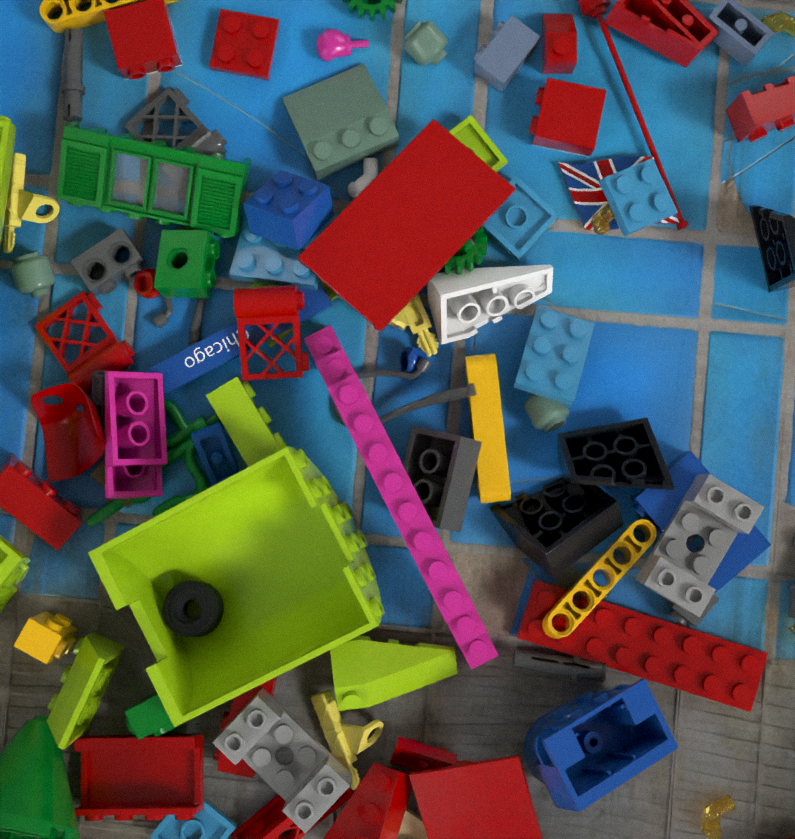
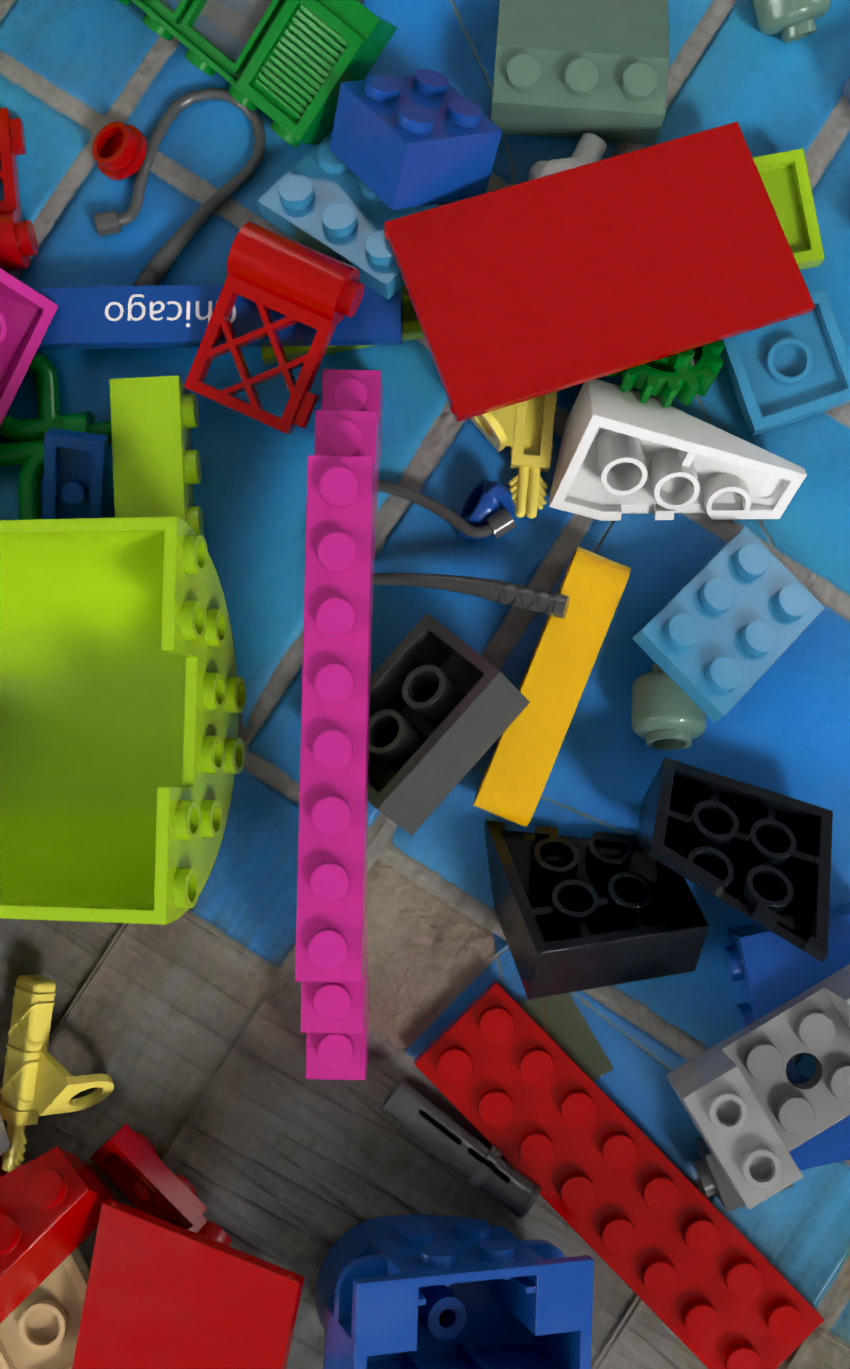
camera: 30 degrees right, 0 degrees up
dark grey brick [71,228,147,296] -> none
green brick [154,230,220,298] -> none
lime wedge [330,635,458,711] -> none
yellow beam [542,519,657,639] -> none

